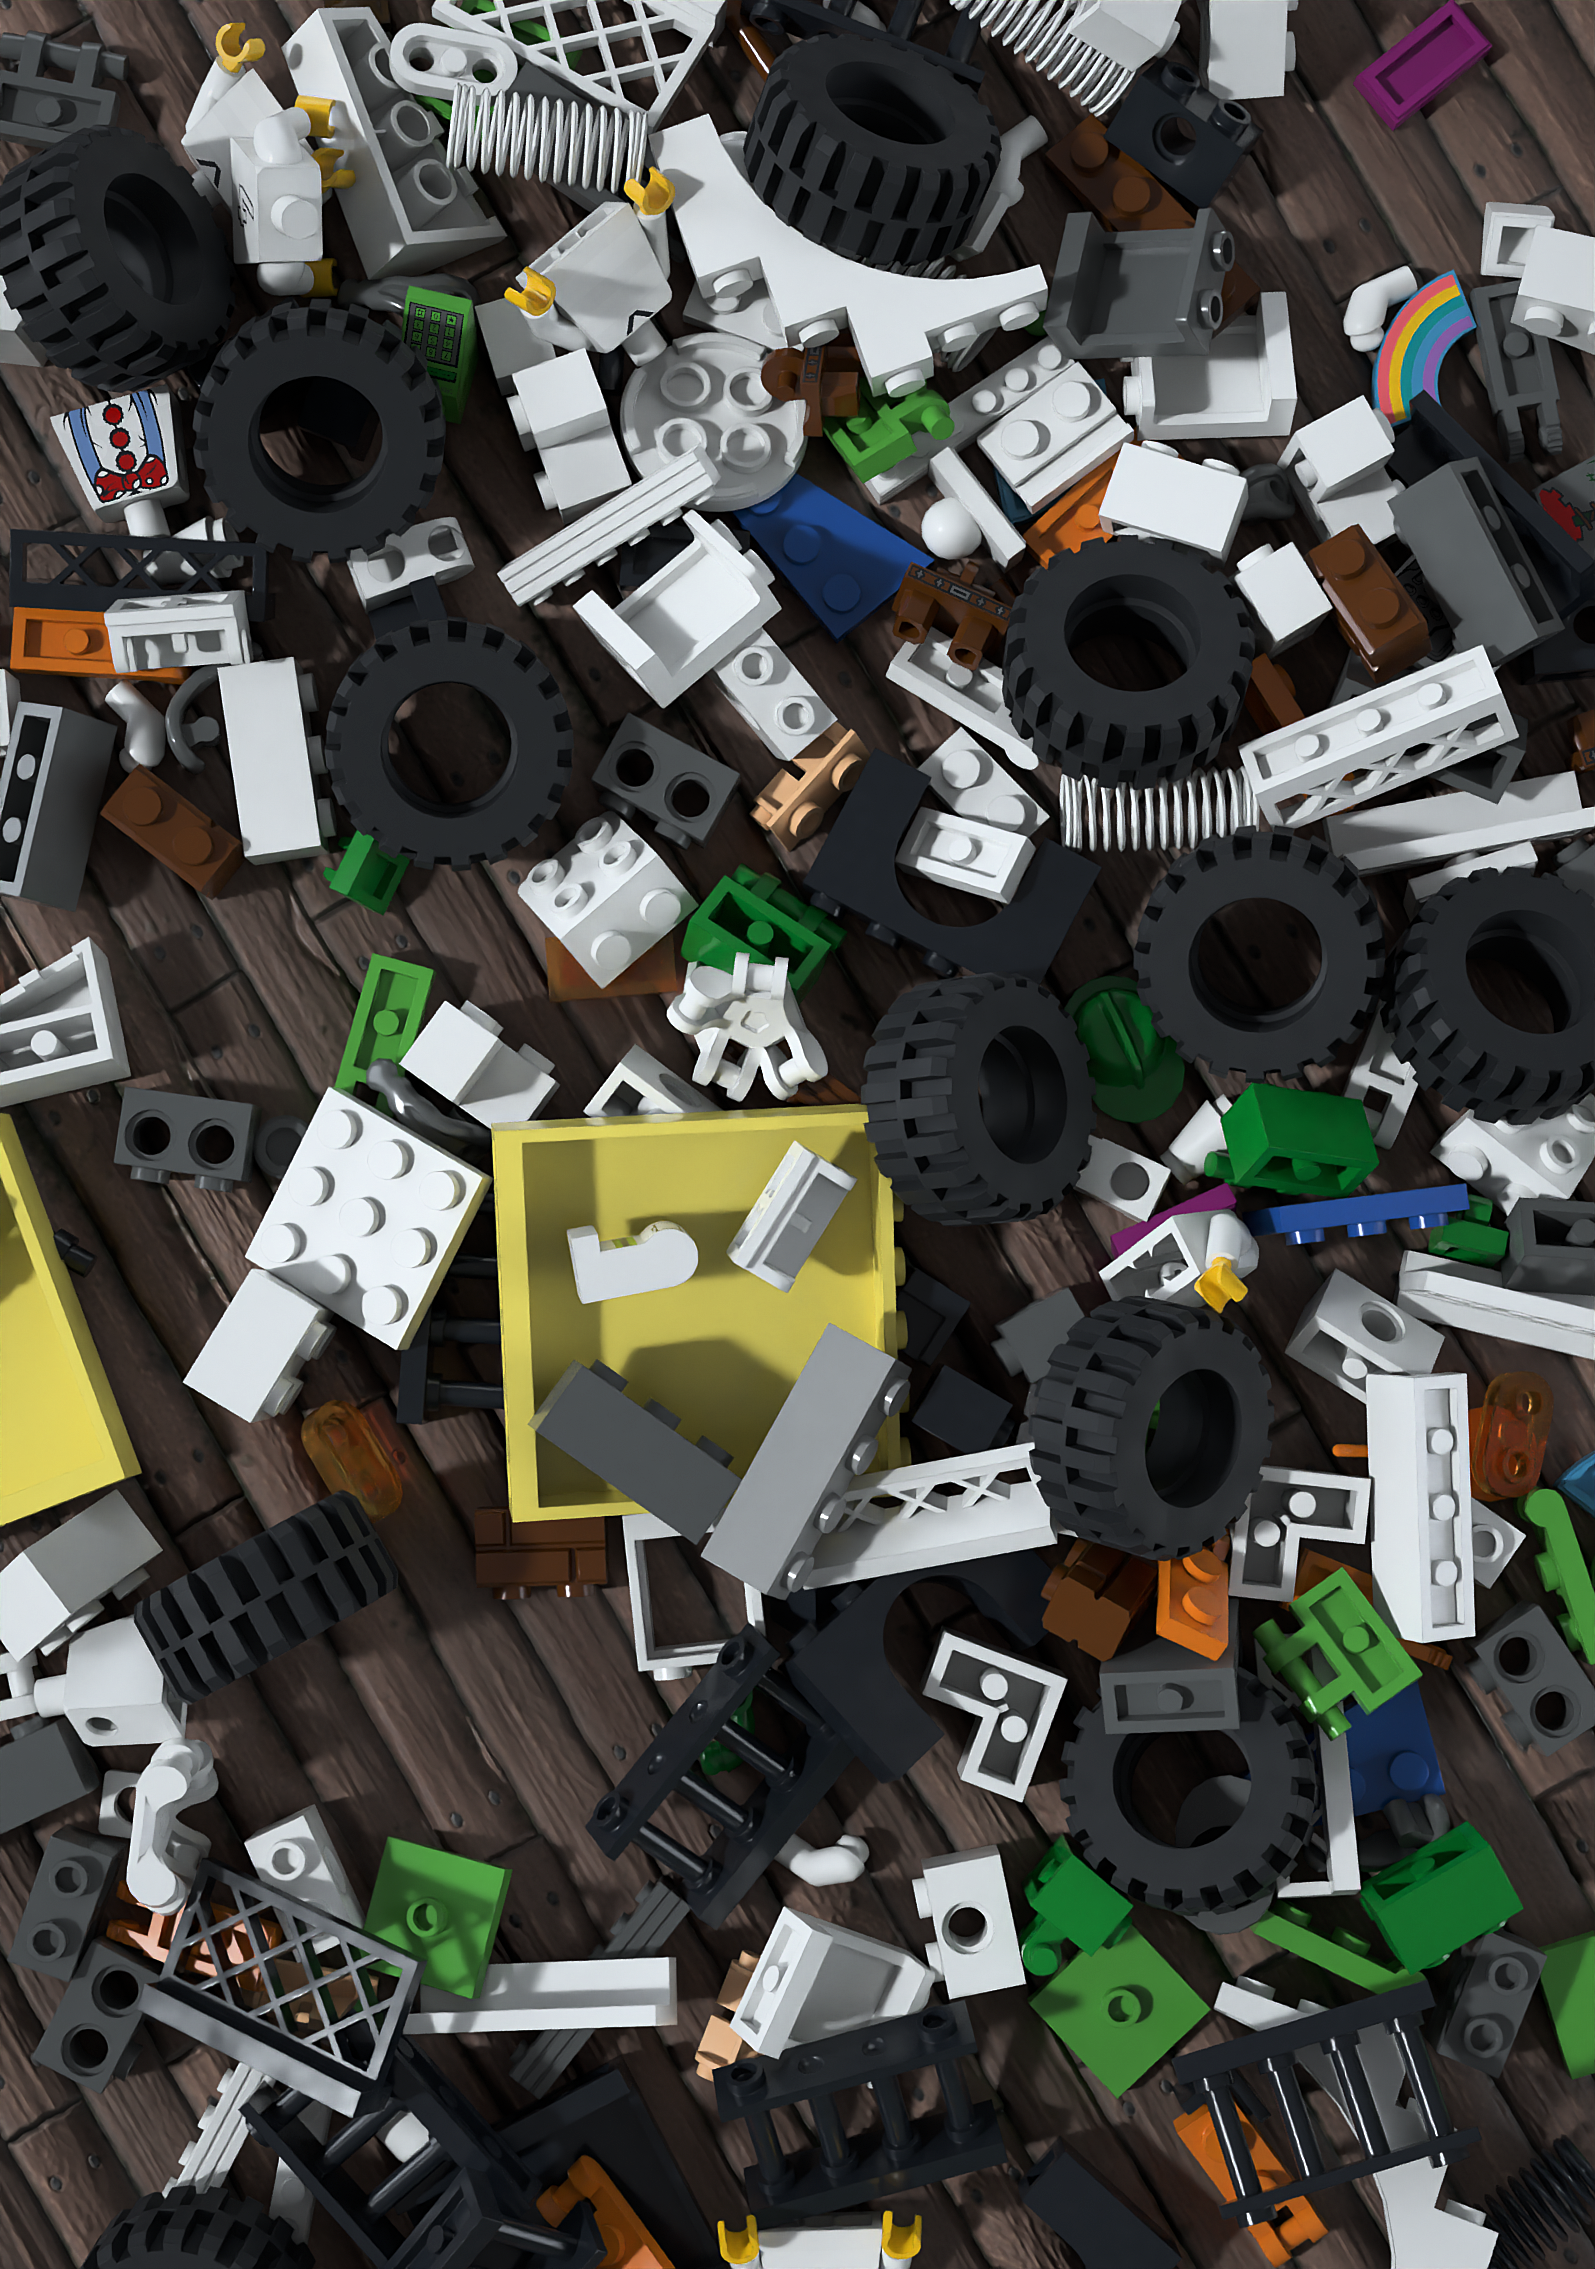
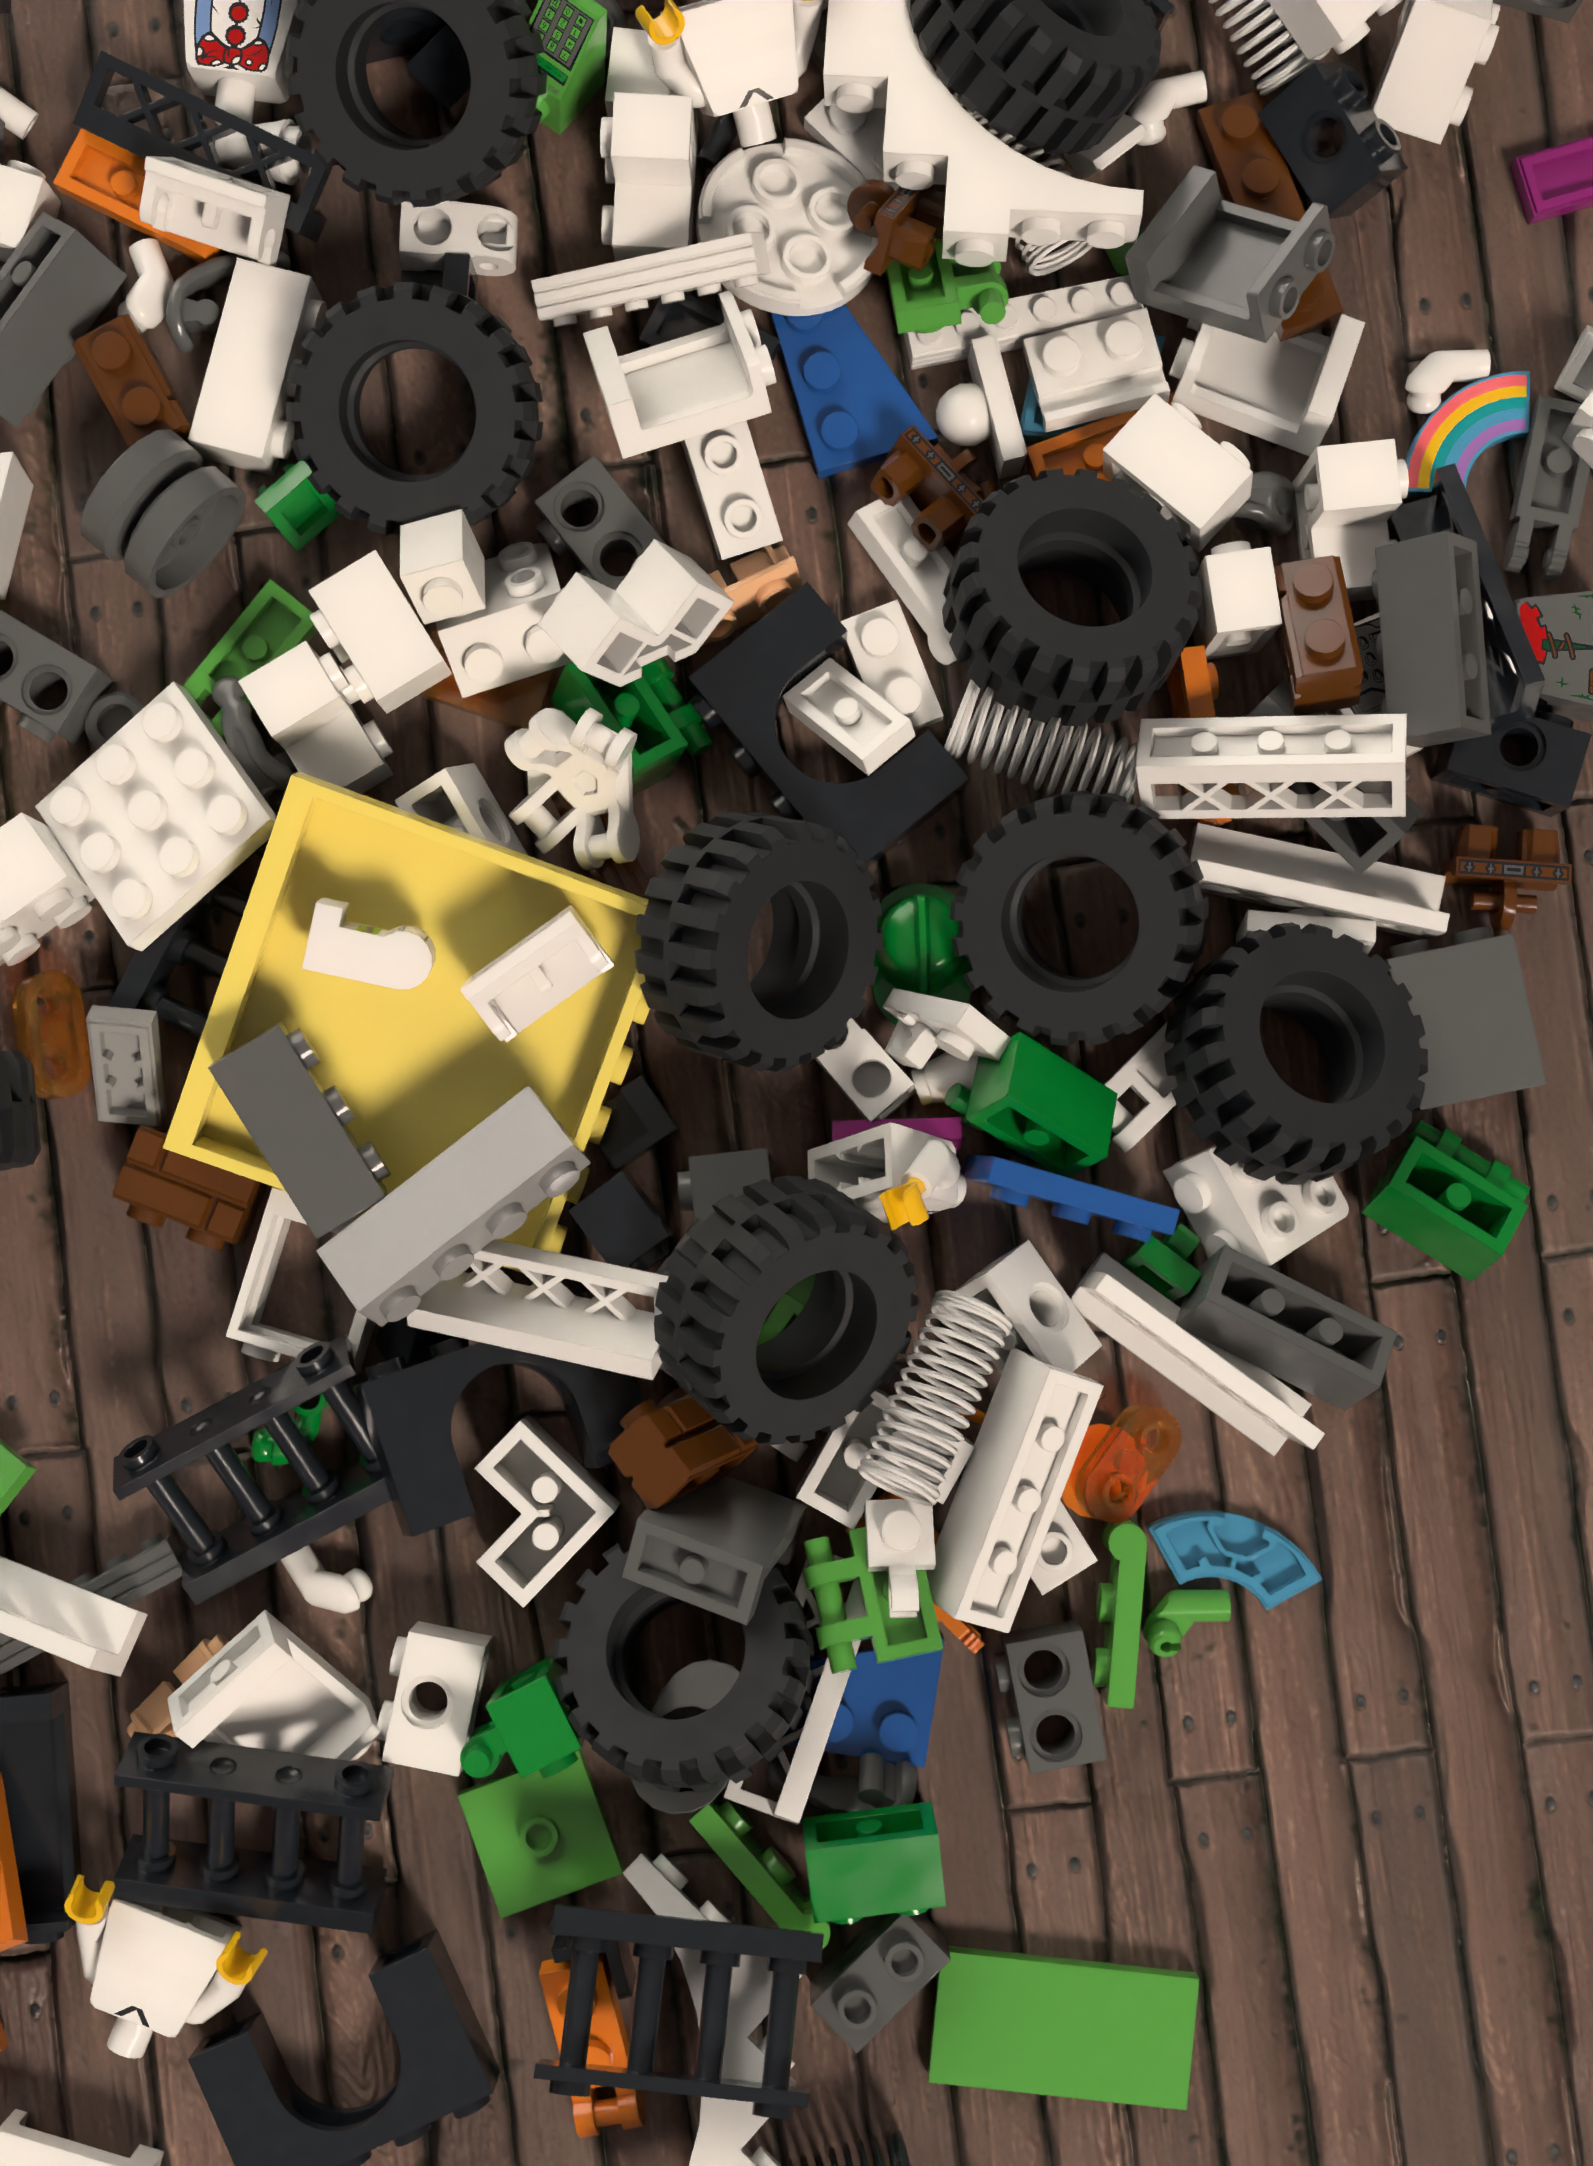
camera: 25 degrees right, 0 degrees up
orange hinge [1156,1528,1230,1661] -> none
none -> dark grey wheel [80,429,246,598]
none -> light grey plate [86,1005,167,1127]
none -> white brick [308,550,452,714]
none -> white brick [400,509,485,625]
none -> white brick [538,539,735,687]
none -> white piece [857,1290,1013,1506]
none -> white plate [864,1499,936,1618]
none -> white hinge [883,988,1012,1069]

